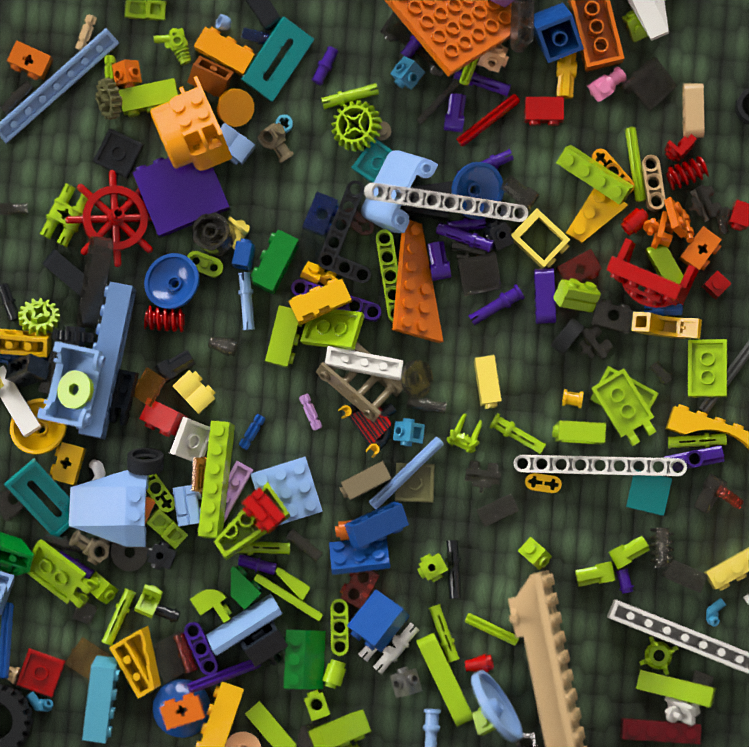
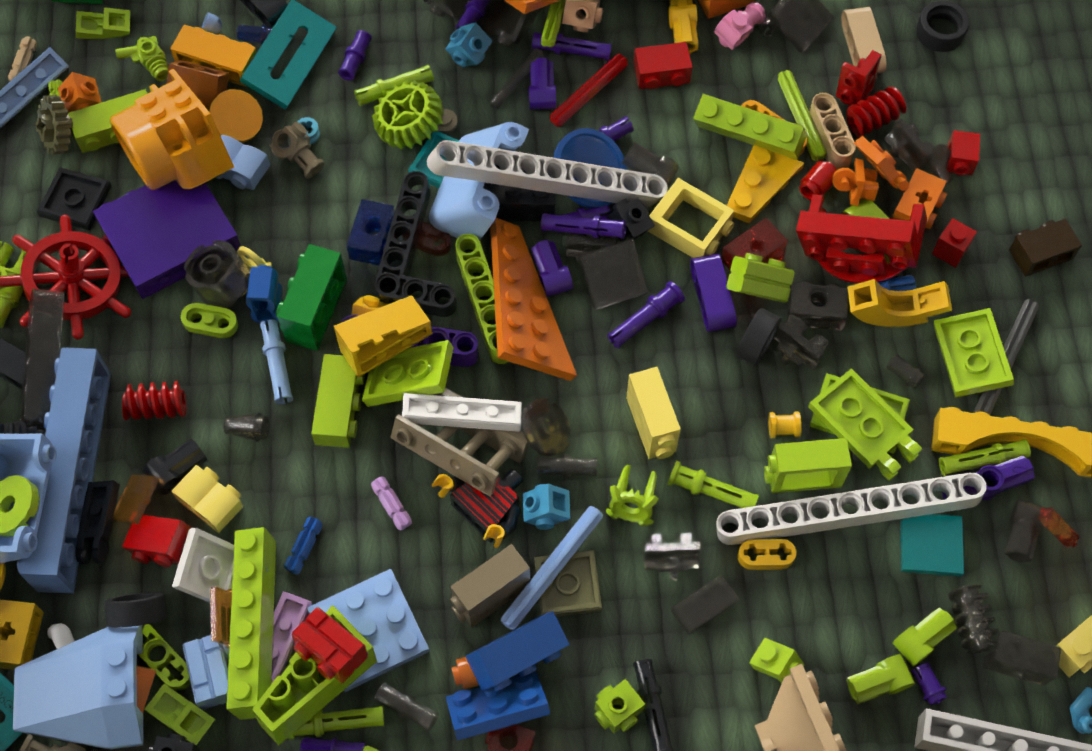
camera: 10 degrees left, 20 degrees down
blue dish [144,253,200,309] -> none

